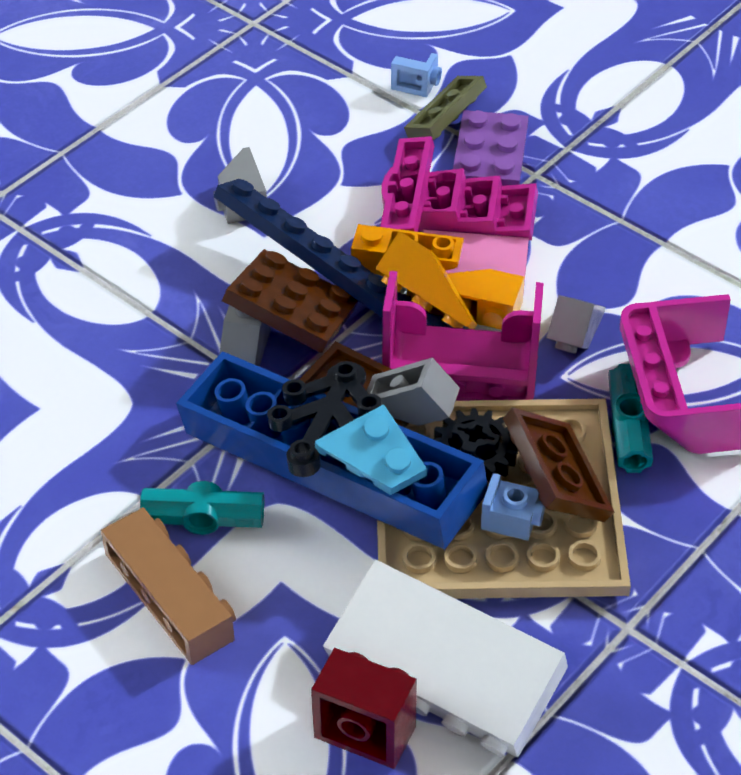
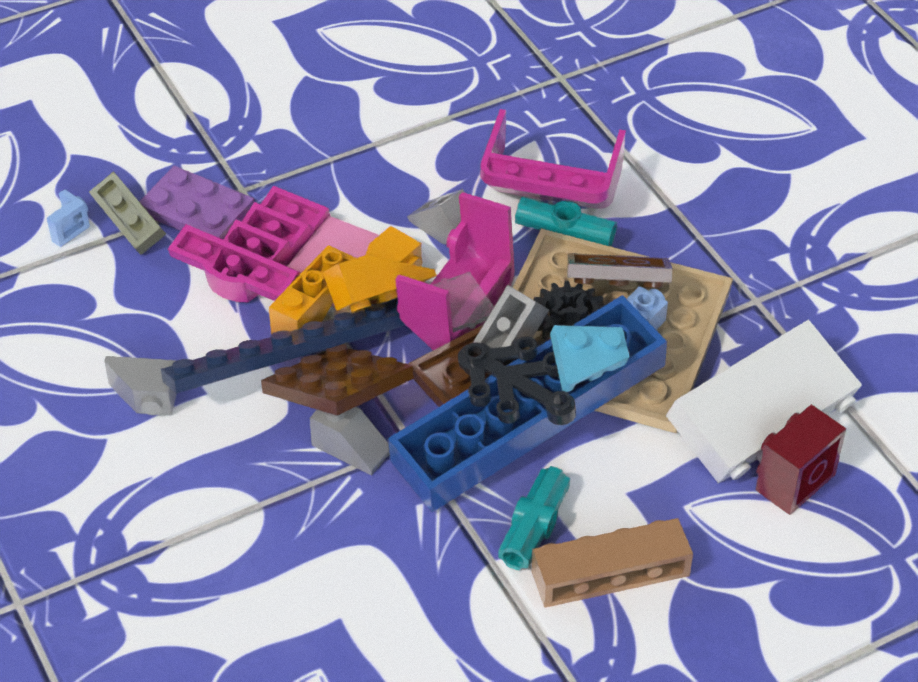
camera: 70 degrees left, 0 degrees up
none -> clear piece [433,272,494,333]

